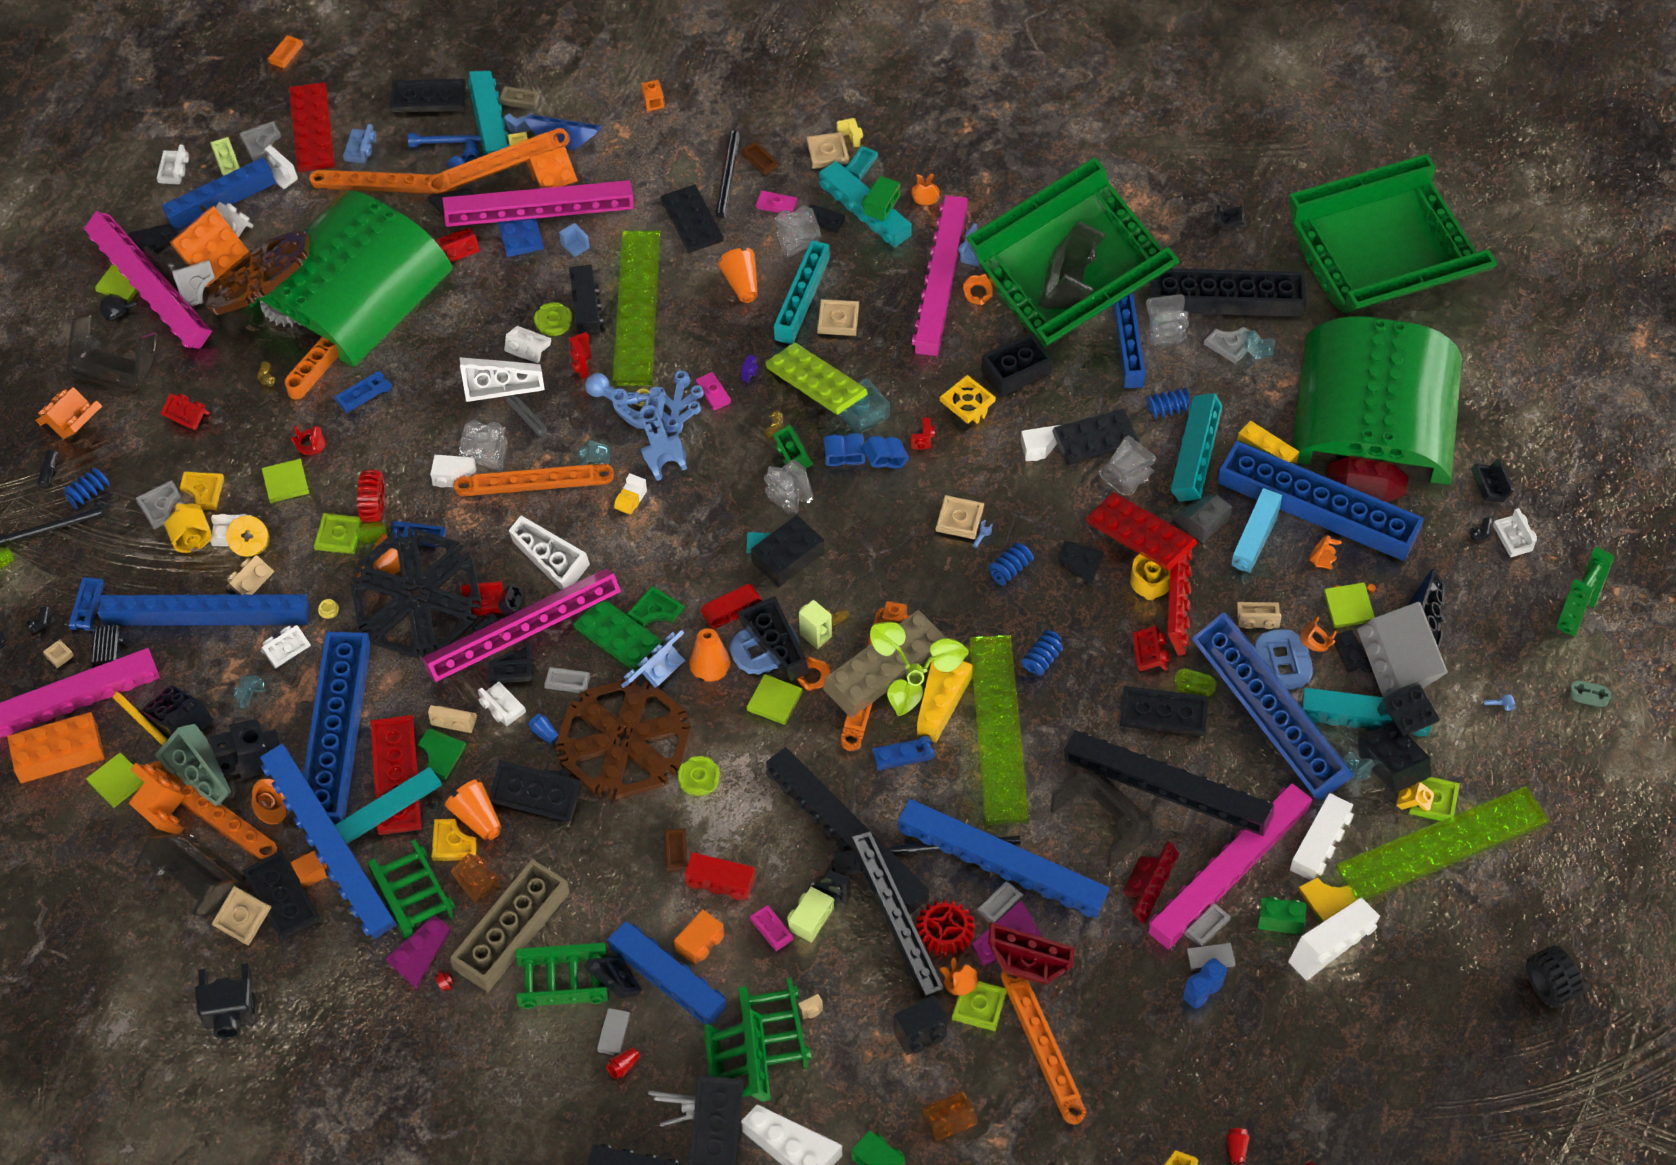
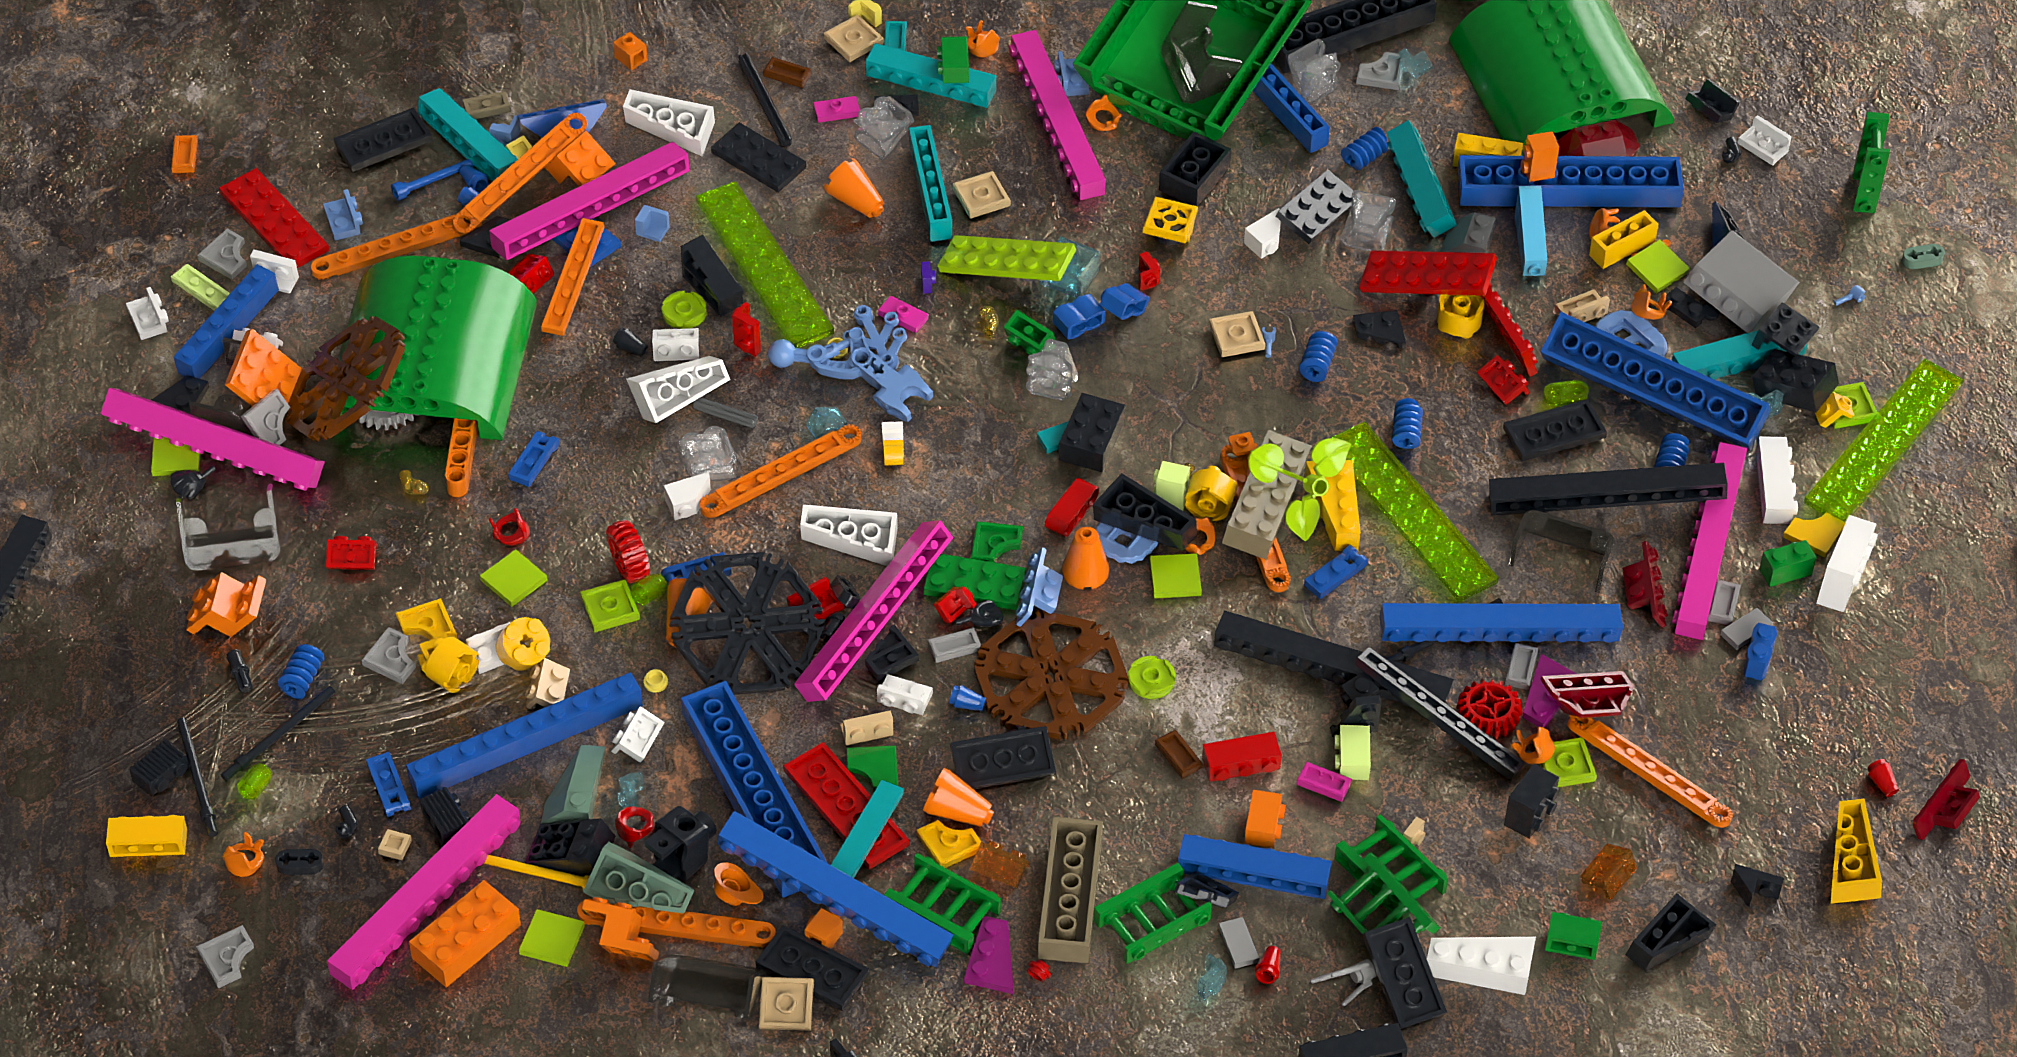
camera: 30 degrees left, 5 degrees down
none -> orange plate [541,218,604,336]
none -> sand green wedge [541,745,606,824]
none -> black cone [613,327,648,357]
none -> red piece [615,806,654,848]
none -> white wedge [623,90,715,156]
none -> red bracket [933,586,977,624]
none -> black piece [956,600,1004,627]
none -> yellow brick [1184,466,1238,521]
none -> clear light blue bracket [1197,953,1227,1000]
none -> orange brick [1521,131,1559,182]
none -> yellow brick [1589,210,1659,269]
none -> blue piece [1654,433,1689,467]

